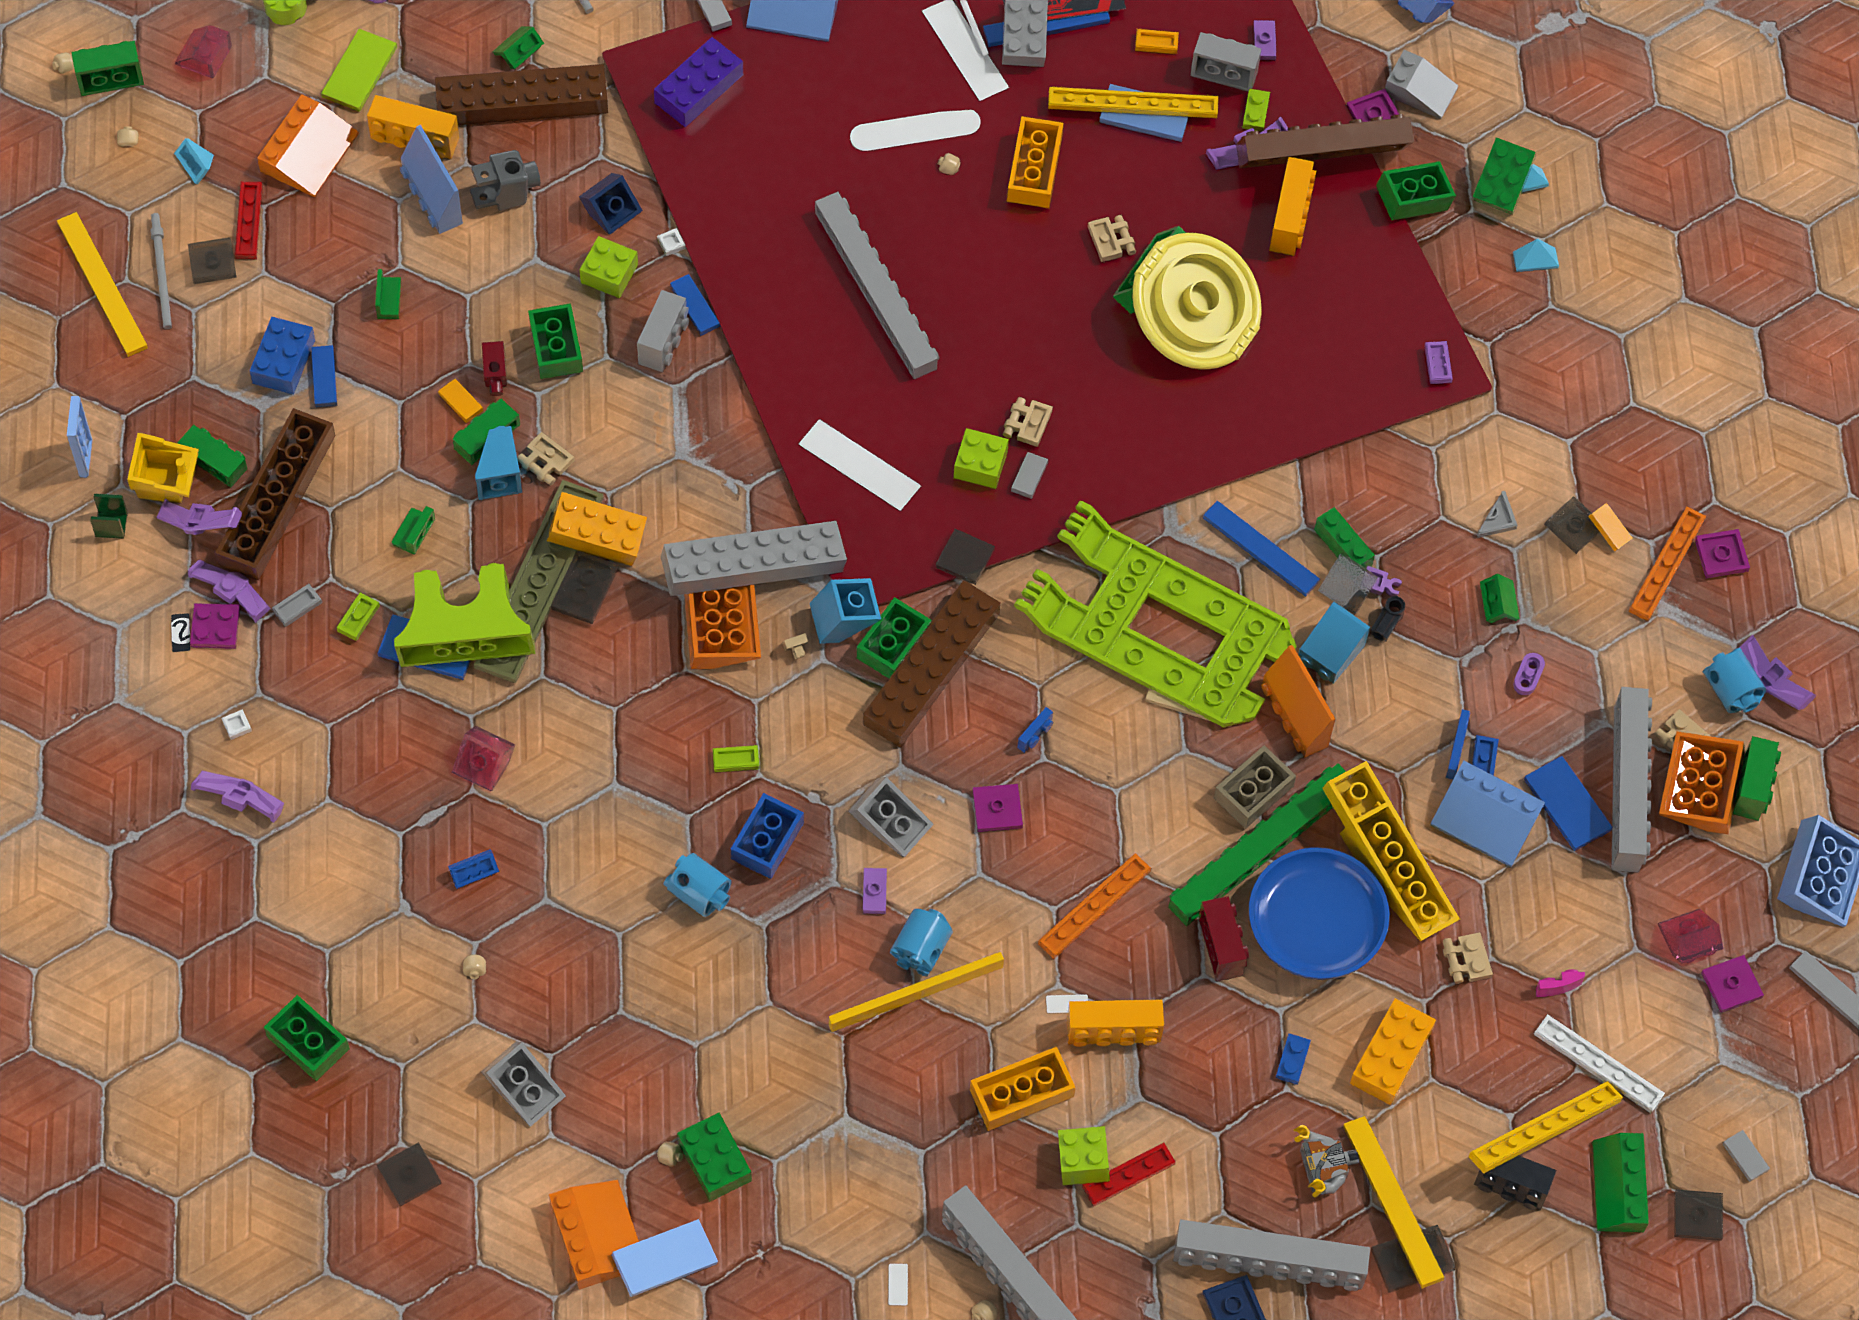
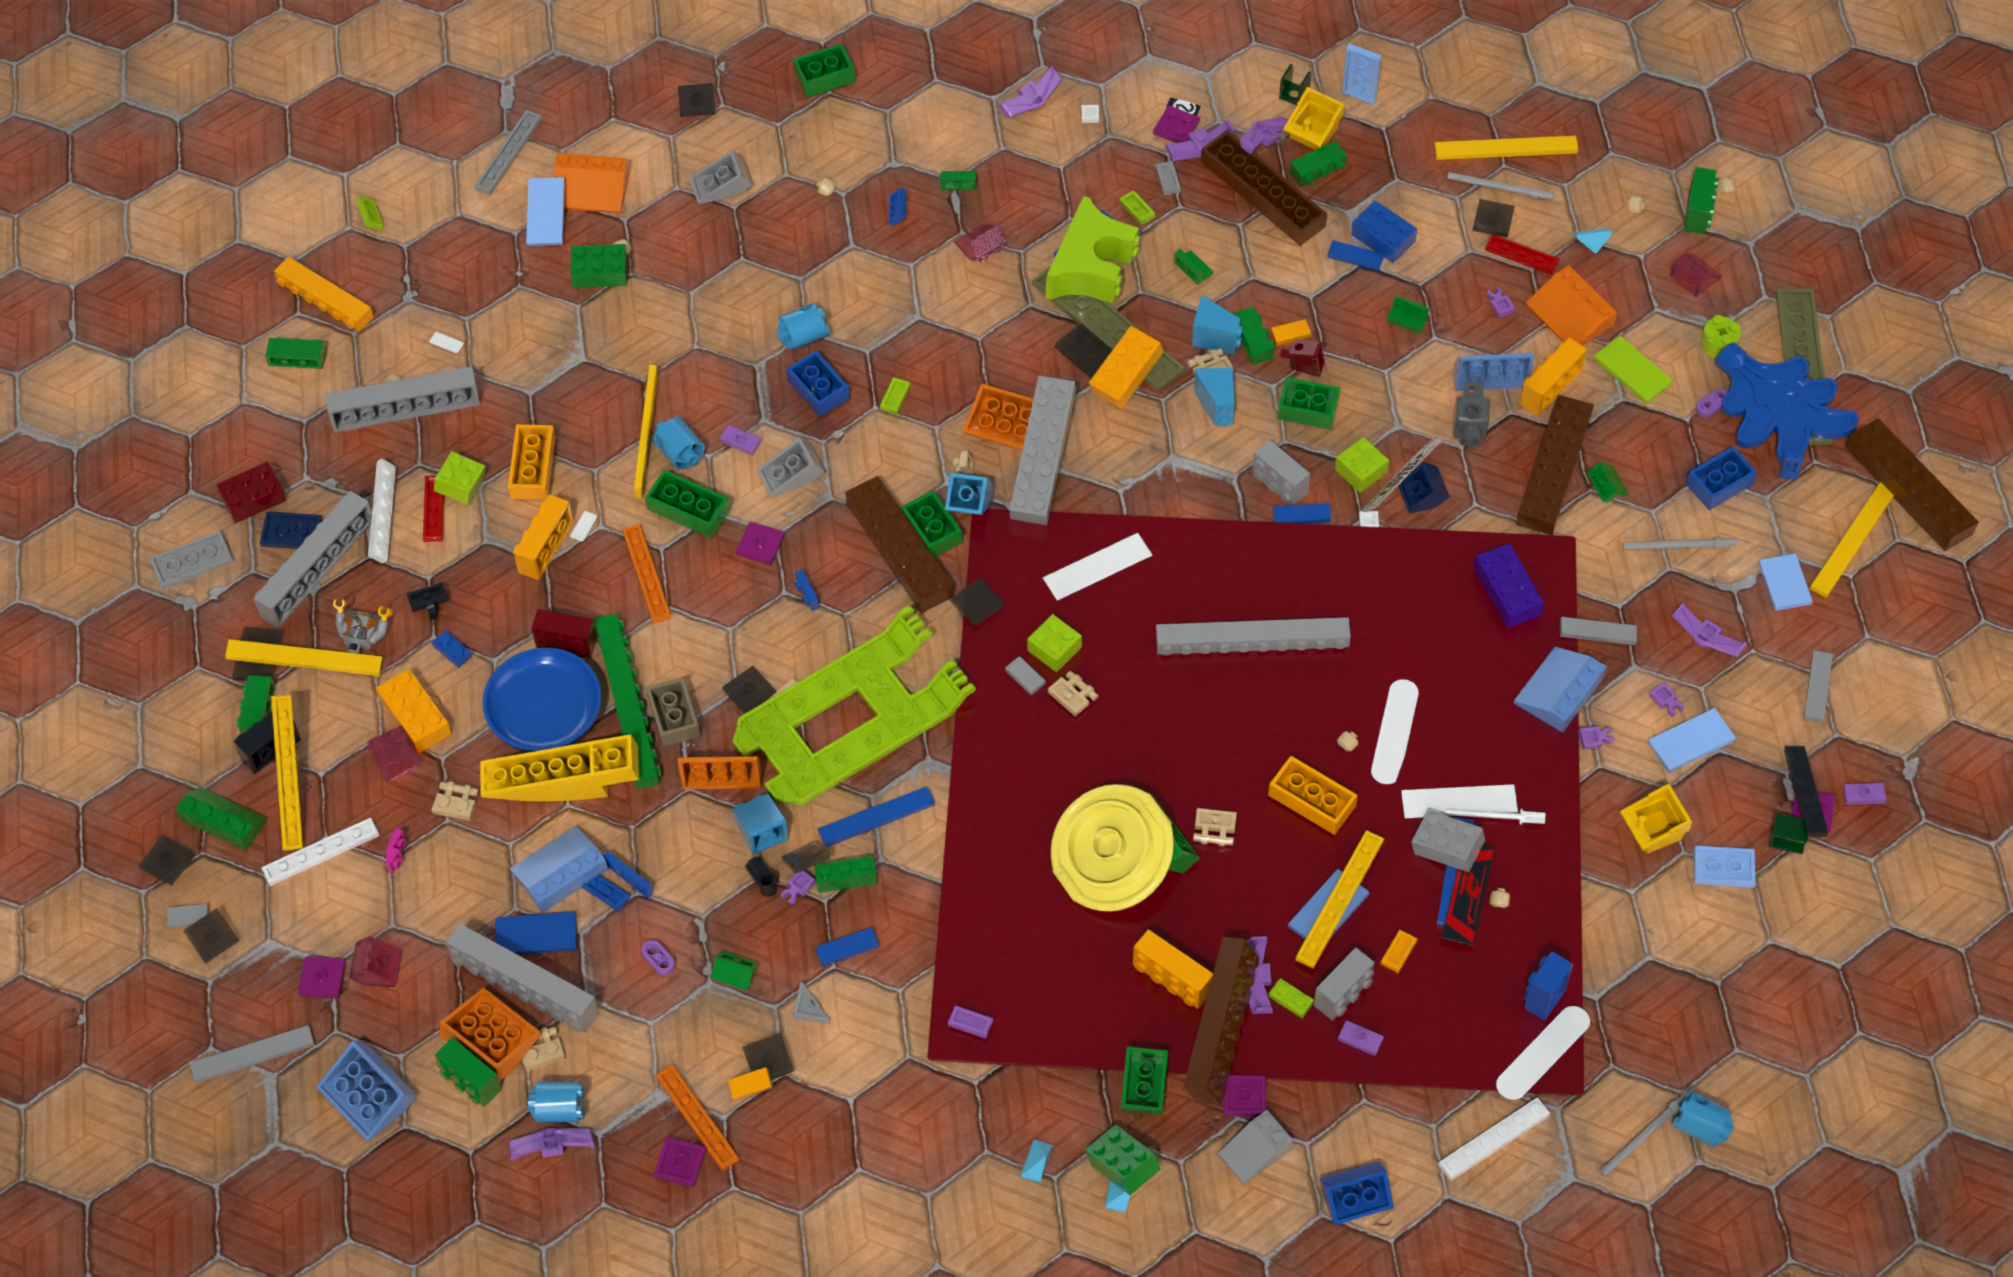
camera: 120 degrees right, 5 degrees down
none -> clear smoke plate [183,908,239,964]
none -> green brick [236,675,275,733]
none -> clear pink brick [366,725,421,783]
none -> white plate [368,459,396,564]
none -> black plate [406,582,449,620]
none -> green brick [645,470,731,538]
none -> clear smoke plate [722,666,776,714]
none -> blue tile [815,927,879,967]
none -> green panel [940,171,976,190]
none -> dark azure slope [1194,368,1235,427]
none -> sticker [1362,438,1441,512]
none -> medium lavender plate [1487,287,1515,319]

